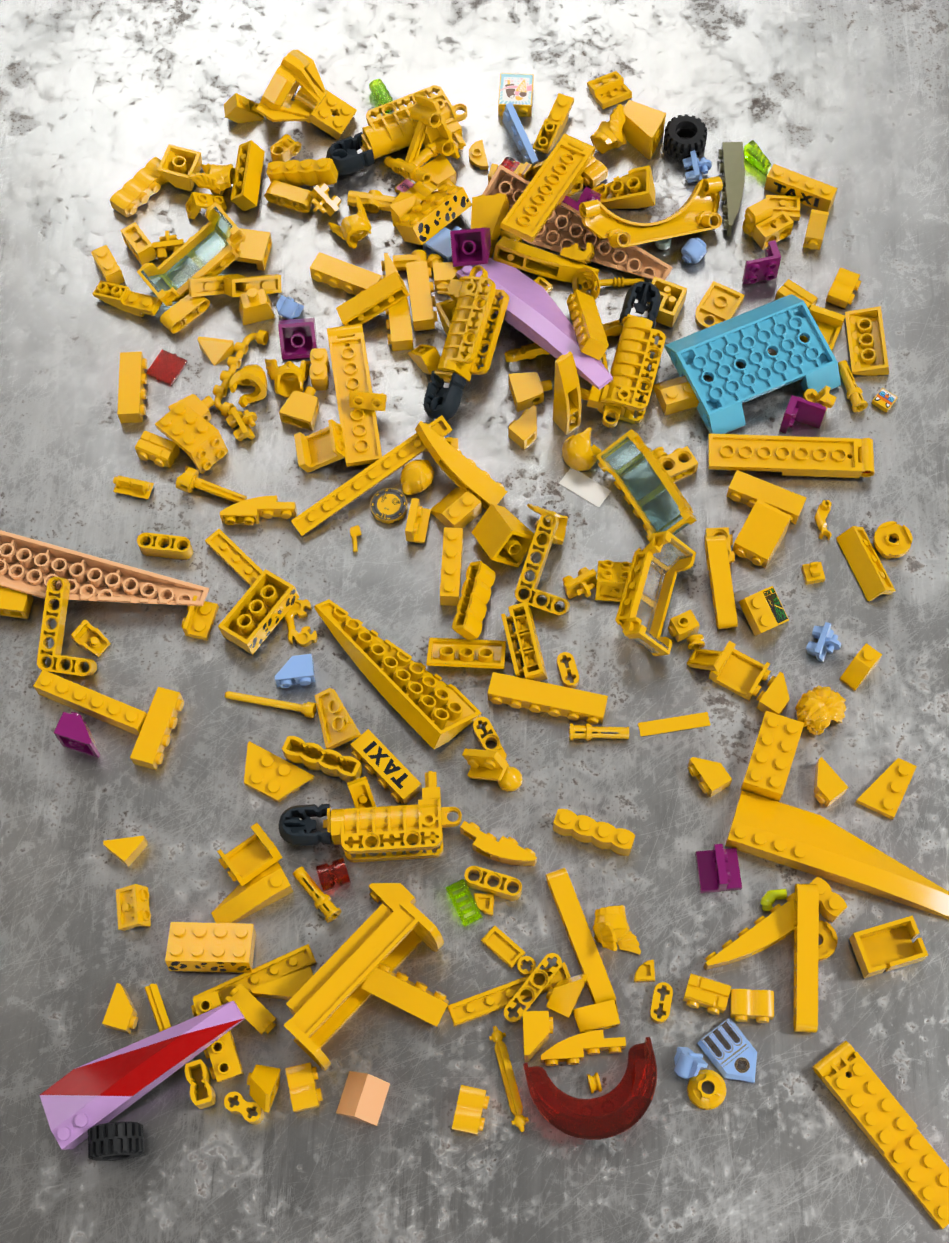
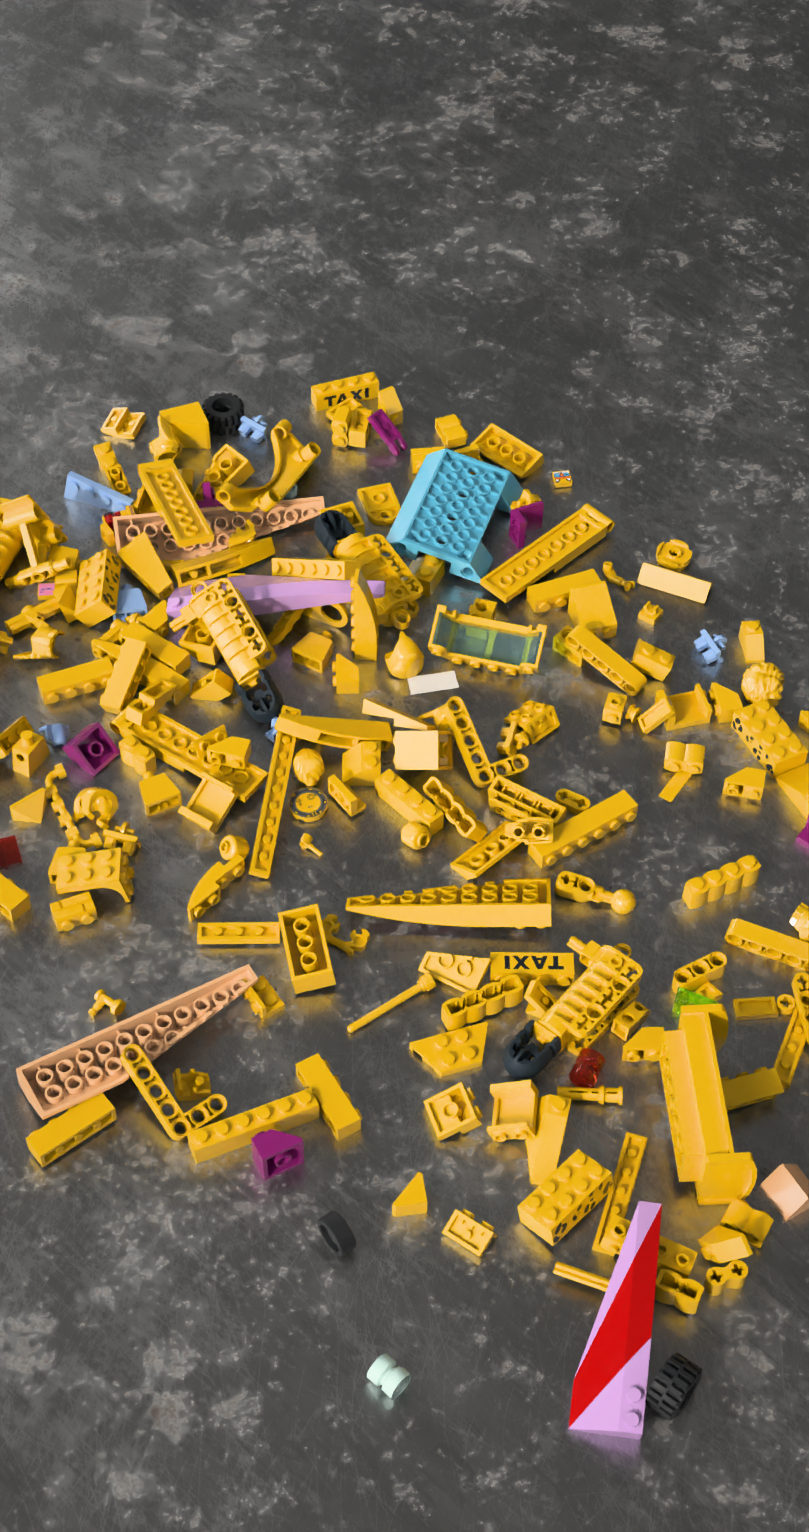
camera: 50 degrees left, 15 degrees down
yellow slope [102,983,138,1034] -> none
yellow hinge [113,475,154,500] -> none
yellow beam [137,533,193,560] -> none
yellow piece [176,466,247,503] -> none
yellow brick [225,983,277,1034] -> none
yellow slope [251,967,314,1000] -> none
yellow helmet [265,359,311,398] -> none
light blue slope [274,654,316,688] -> none
magenta slope [450,228,491,267] -> none
yellow slope [460,821,537,866] -> none
yellow bracket [462,748,508,781] -> none
yellow plate [469,140,488,170] -> none
panel [498,73,534,117] -> none
yellow pin [569,723,629,741] -> none
yellow dish [572,267,644,300] -> none
yellow windscreen [615,530,696,656] -> none
light blue head [681,237,707,264] -> none
olive slope [718,142,745,236] -> none
magenta bracket [742,240,781,285] -> none
clear neon green slope [744,140,771,177] -> none
yellow pin [838,360,868,412] -> none
none -> yellow piece [88,989,126,1017]
none -> yellow slope [125,677,177,727]
none -> yellow slope [207,736,251,769]
none -> yellow head [219,835,250,861]
none -> black tyre [317,1211,356,1257]
none -> yellow slope [362,699,437,731]
none -> magenta hinge [367,409,408,456]
none -> yellow head [401,821,430,850]
none -> yellow plate [423,1082,483,1141]
none -> yellow connector [505,816,554,844]
none -> yellow leg [611,1000,650,1042]
none -> yellow brick [664,741,705,774]

